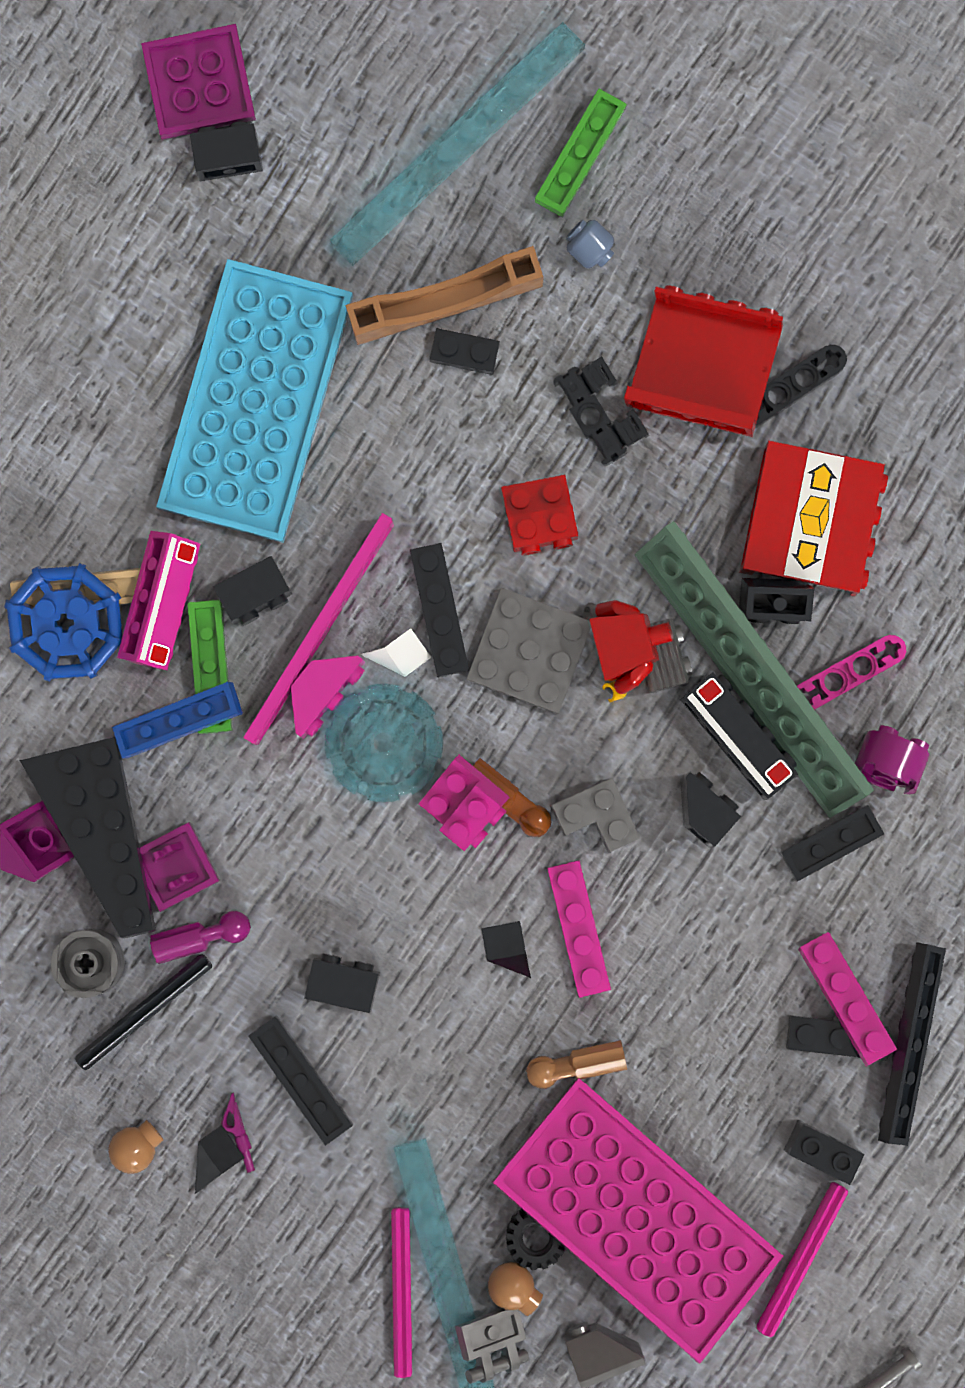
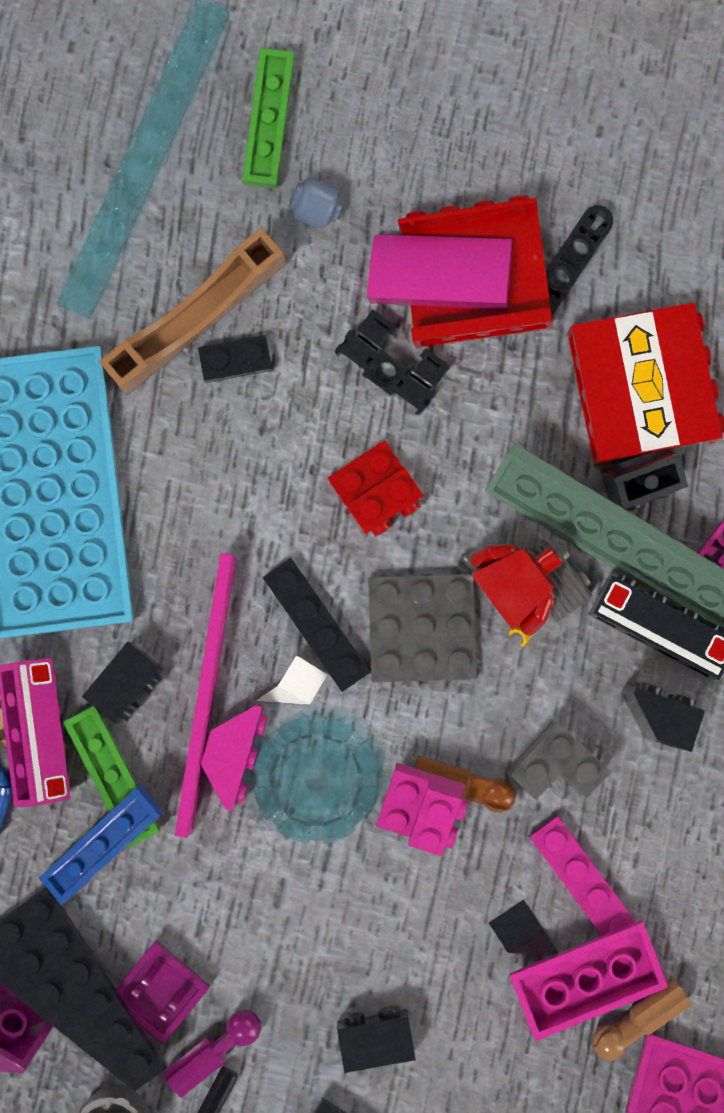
camera: 30 degrees left, 0 degrees up
none -> dark pink slope [367,234,512,309]
none -> dark pink slope [509,920,668,1041]

